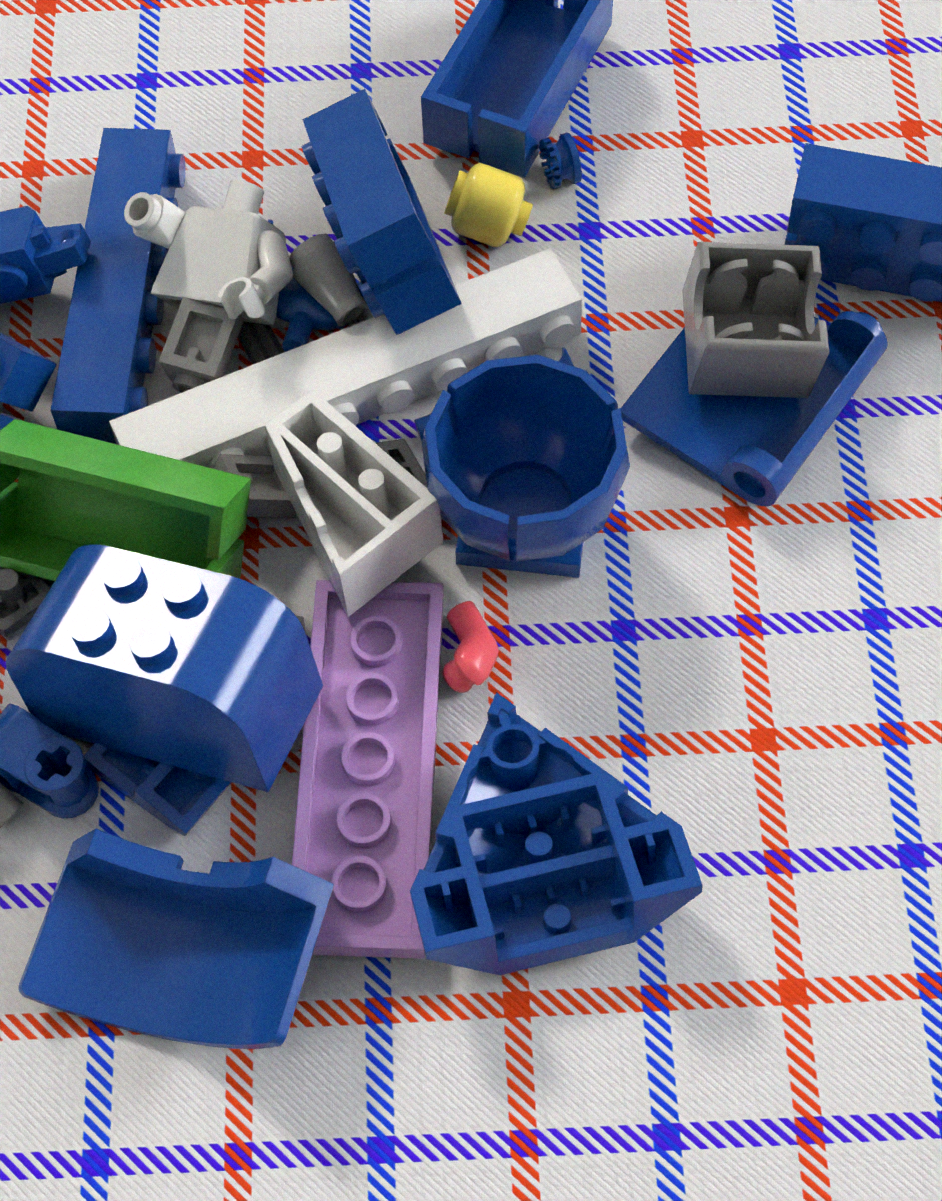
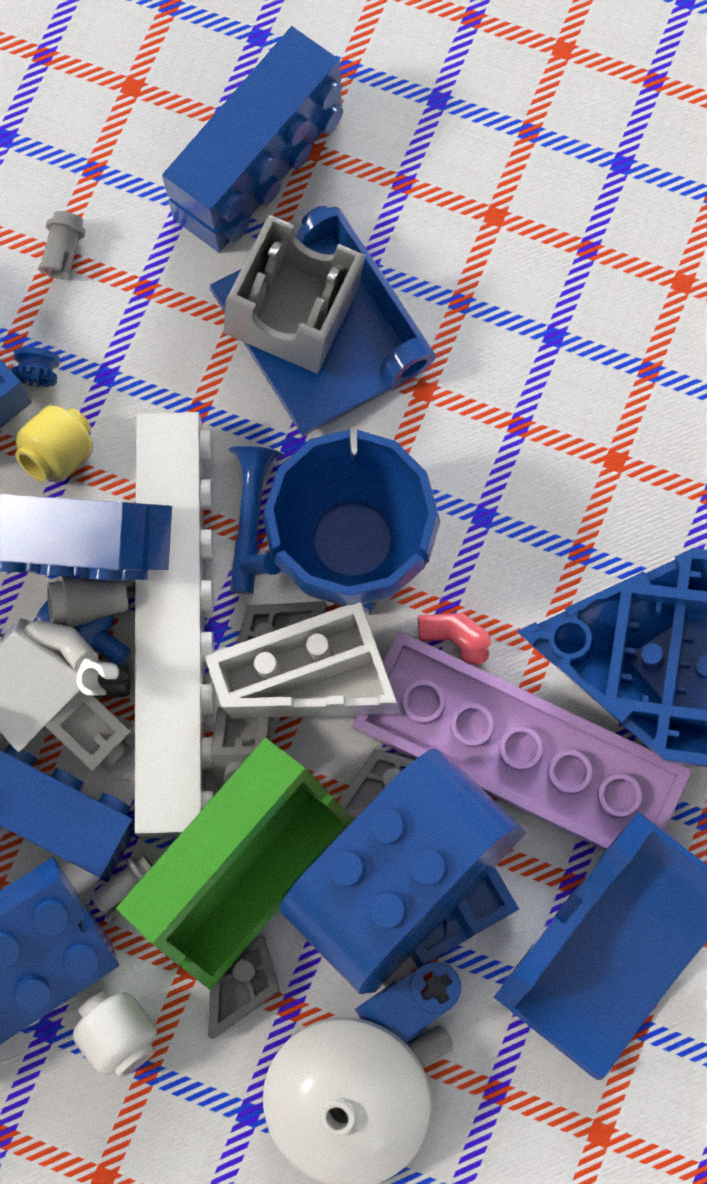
camera: 65 degrees left, 15 degrees up
none -> light grey pin [39,211,86,280]

